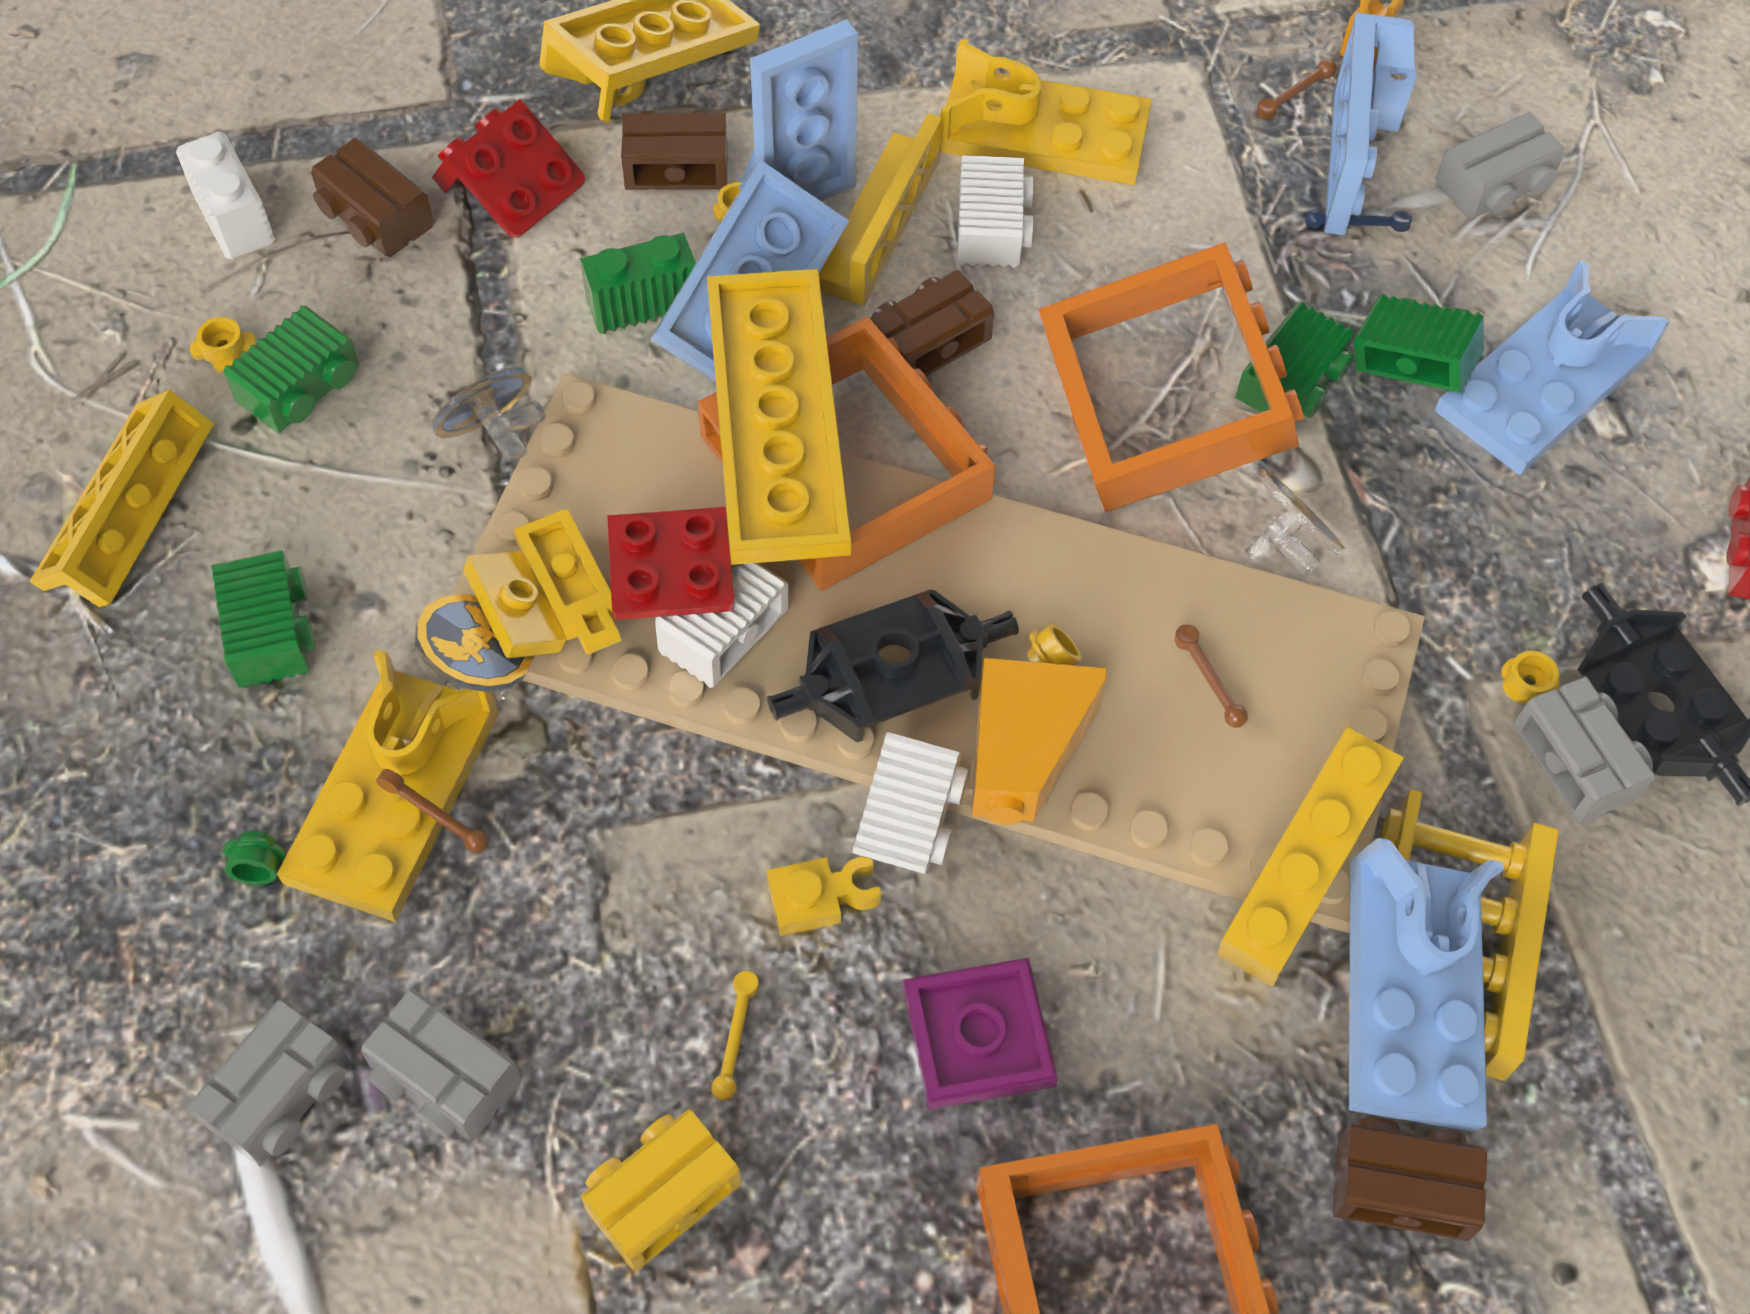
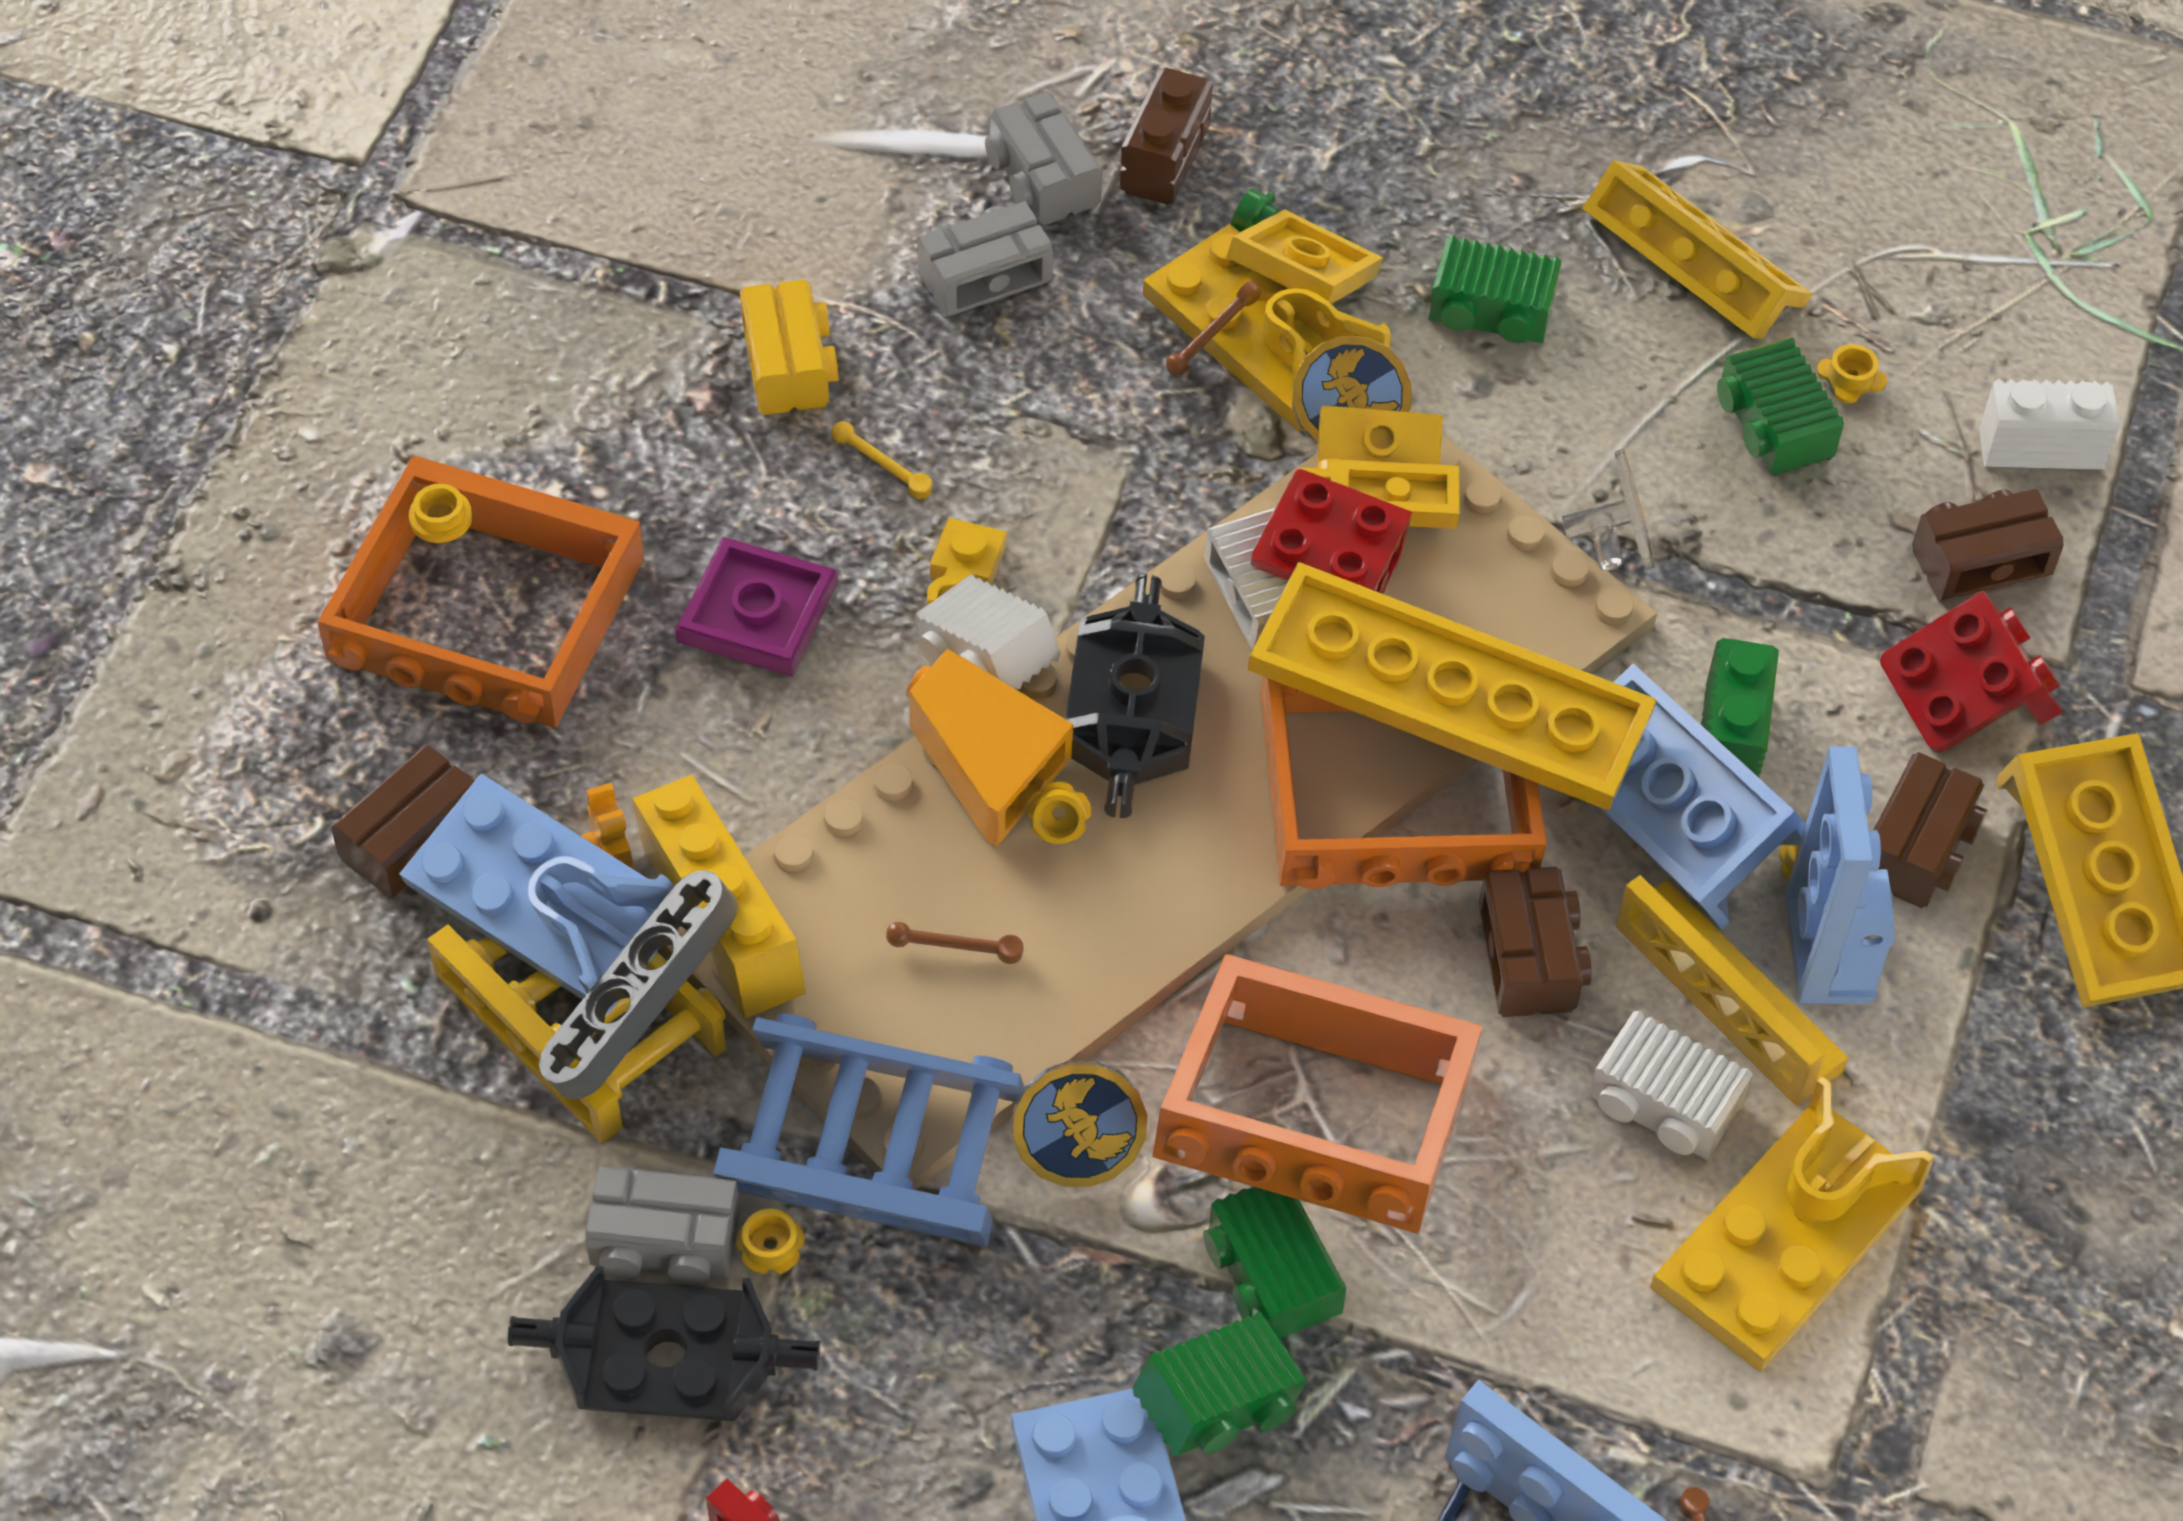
camera: 120 degrees right, 5 degrees down
none -> dark grey beam [539,870,738,1099]
none -> light orange plate [580,782,634,870]
none -> medium blue fence [713,1013,1026,1247]
none -> reddish brown brick [1120,67,1213,205]
none -> yellow plate [1226,209,1383,304]

